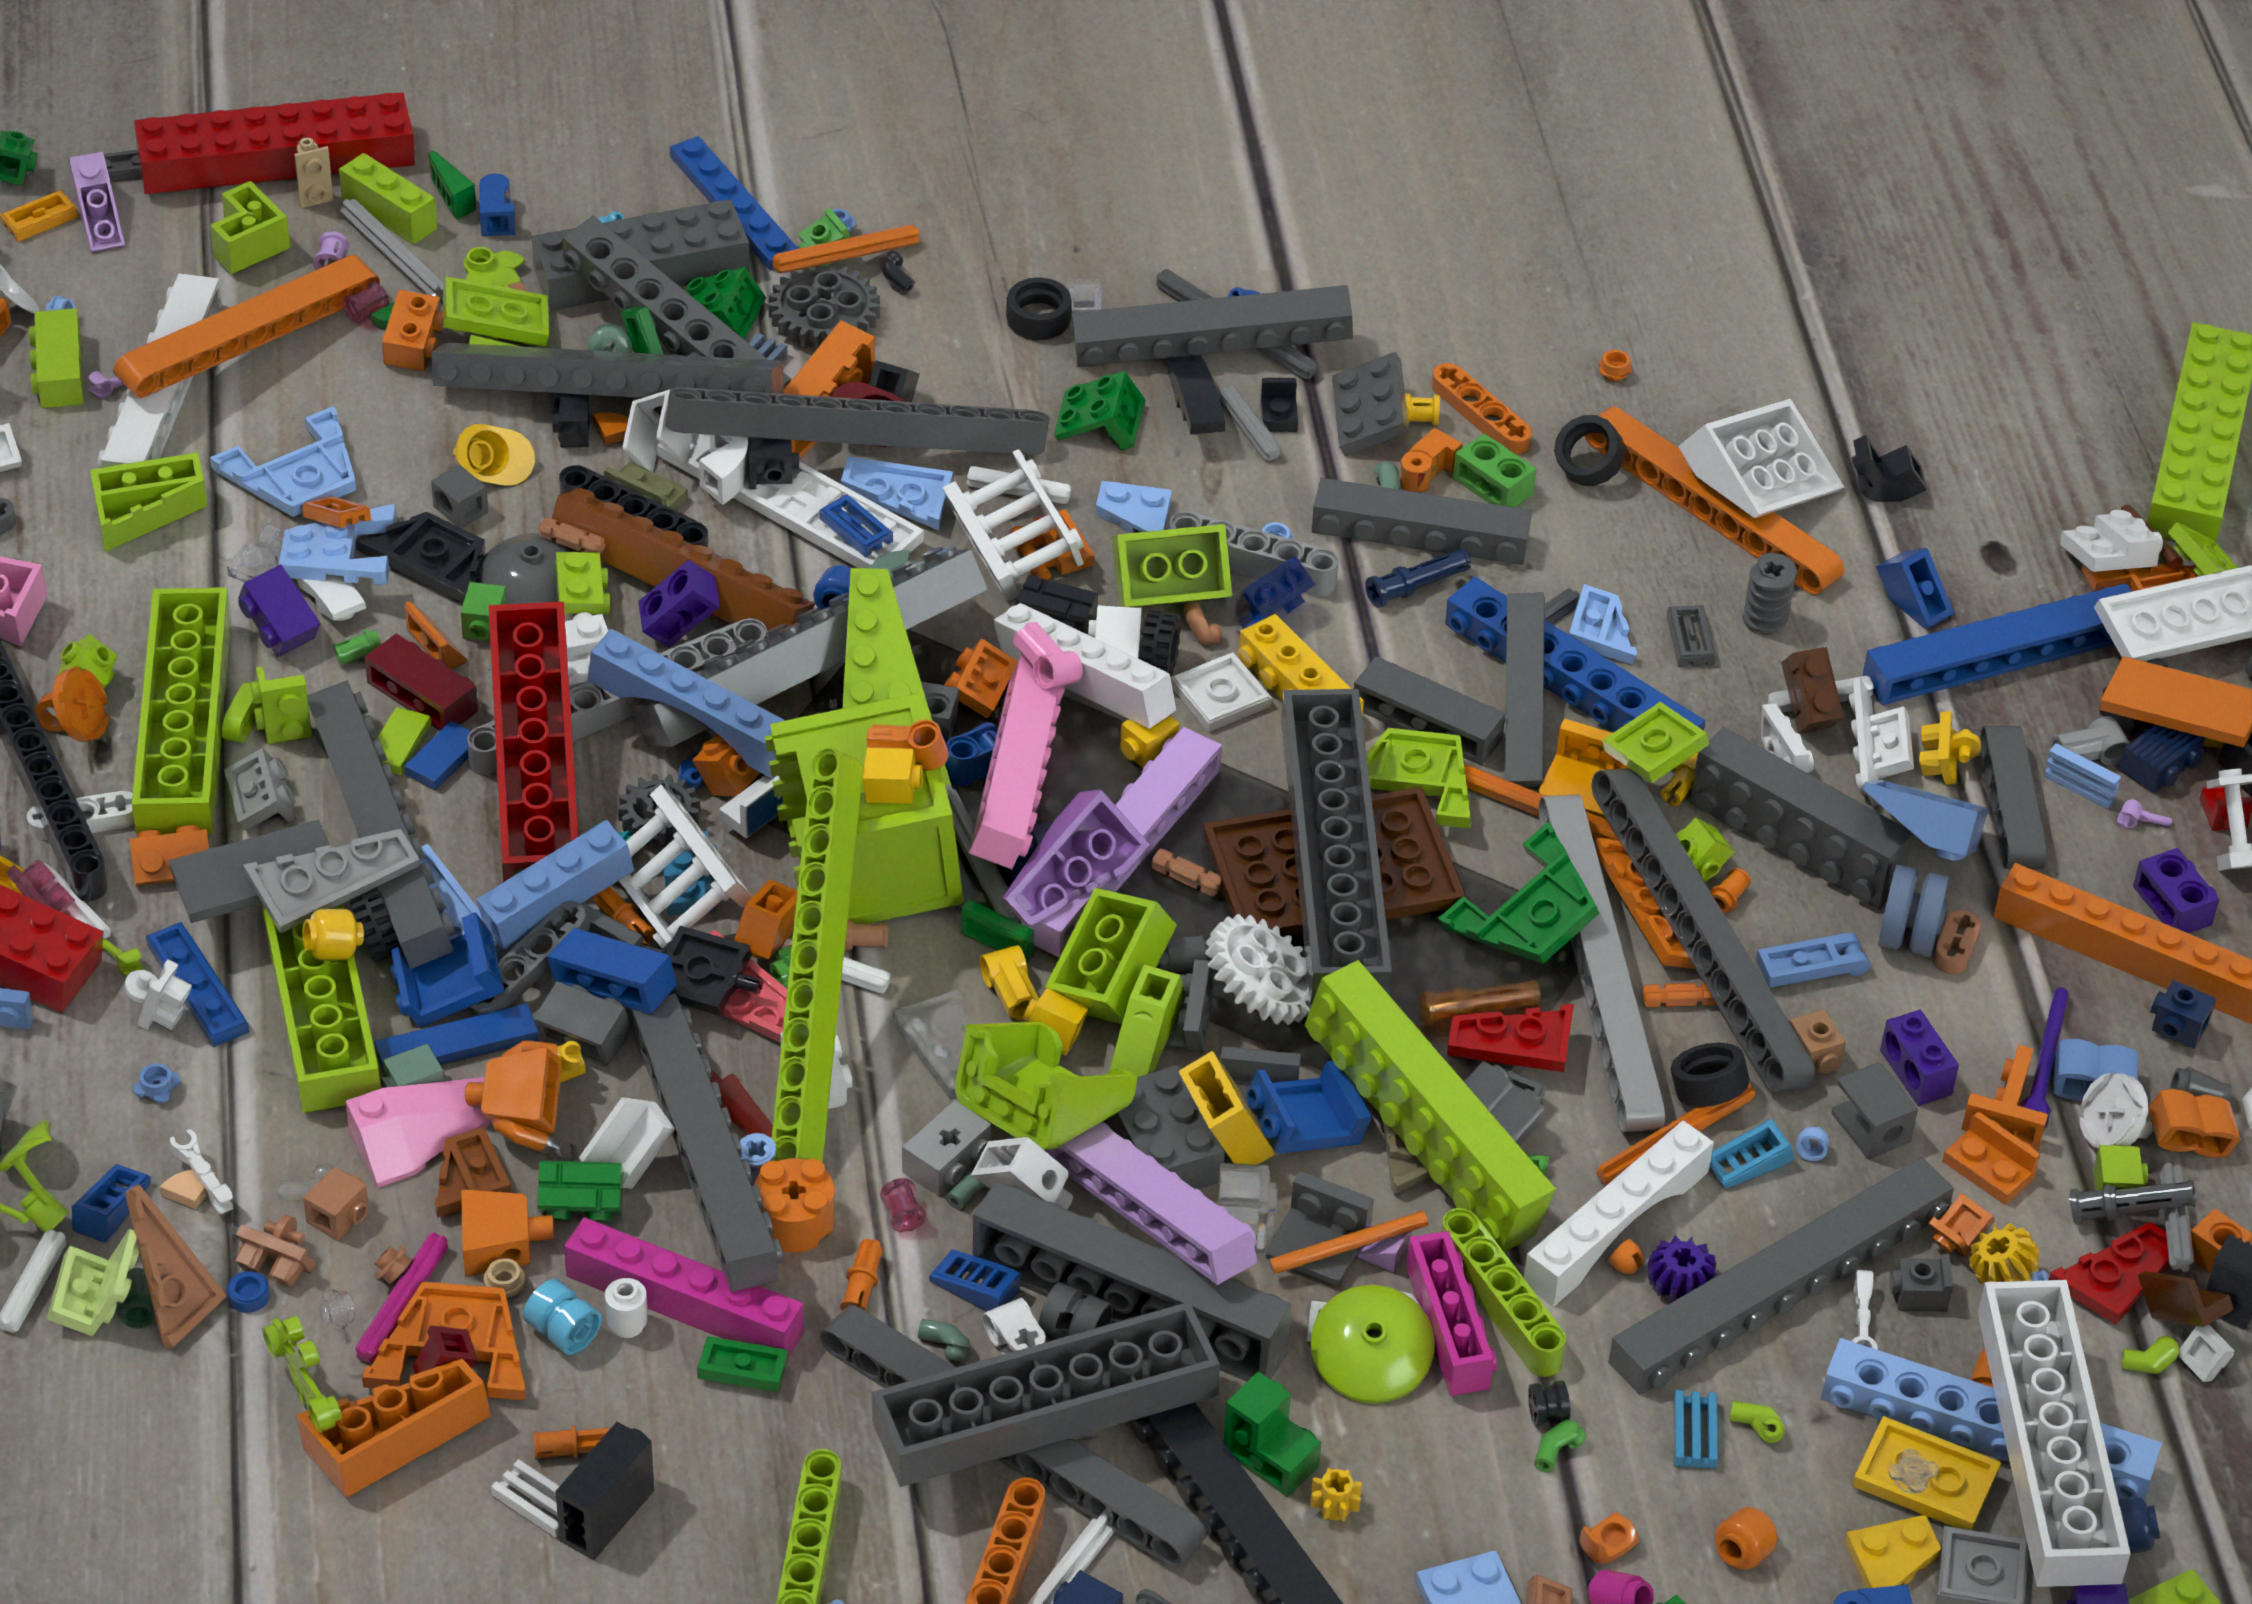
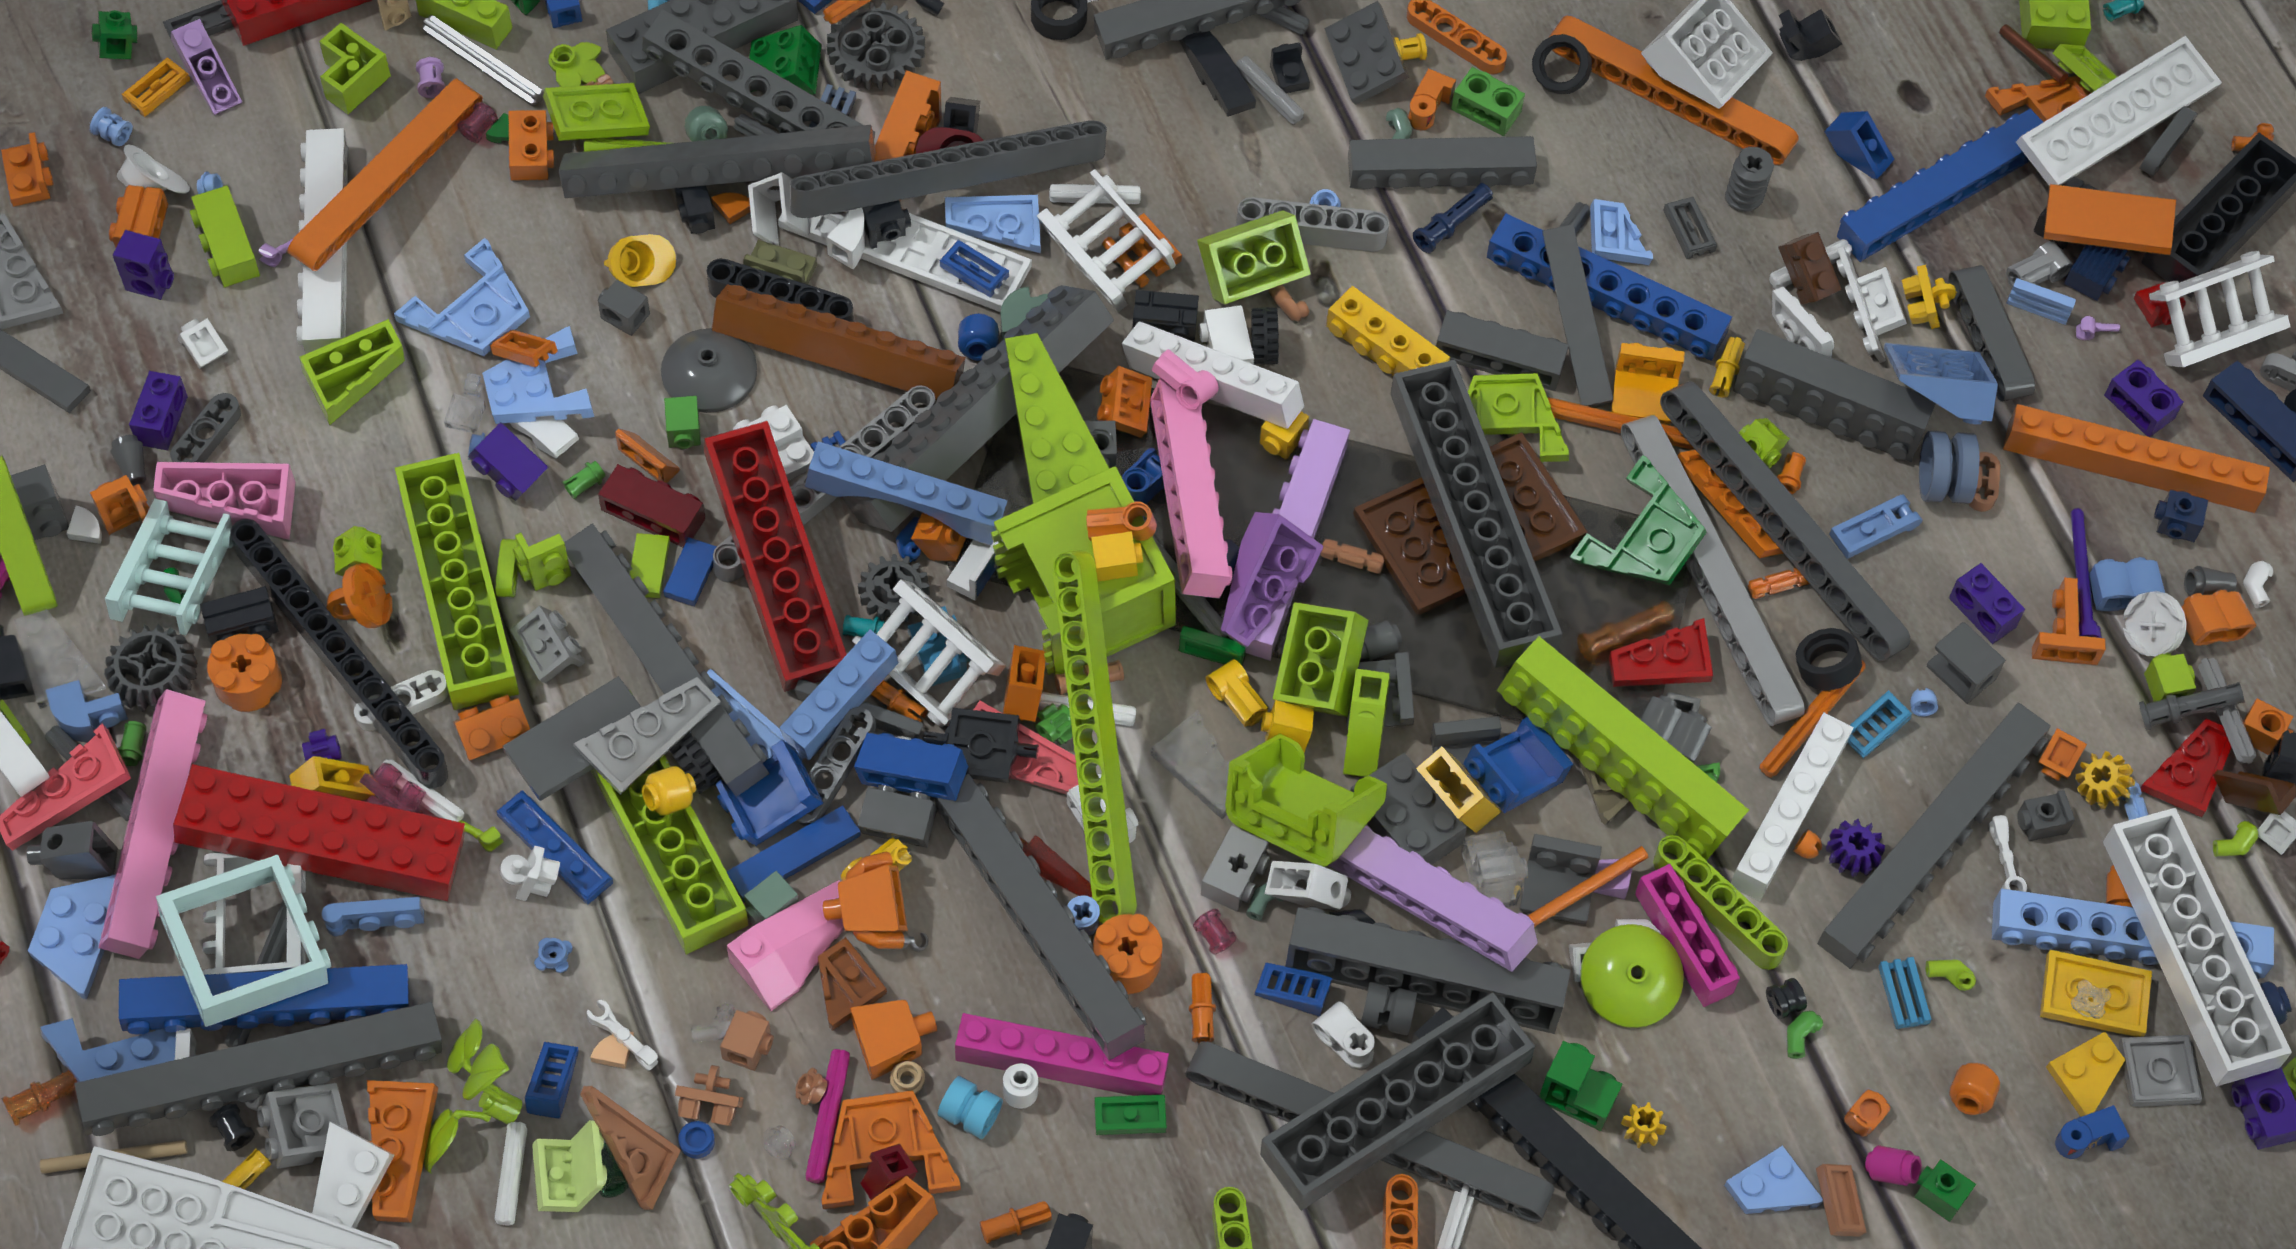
camera: 15 degrees left, 15 degrees up
black wing [356,512,485,603] -> none
green brick [537,1161,624,1223] -> none
nougat axle [538,517,605,554] -> none
lime bracket [555,552,610,616] -> none
white panel [579,1097,675,1189] -> none
green tile [621,307,663,354] -> none
dark purple brick [638,560,720,648] -> none
sand green arm [918,1318,970,1362] -> none
green bracket [1054,371,1146,450] -> none
light blue wing [1096,481,1172,533] -> none
white tile [1171,652,1272,733] -> none
white gear [1205,914,1312,1025] -> none
clear blue bracket [1238,556,1316,629] -> none
lime plate [1602,702,1710,784] -> none
medium nougat brick [1789,1009,1846,1075] -> none
orange bracket [1942,1112,2040,1206] -> none
white plate [2060,510,2163,572] -> none

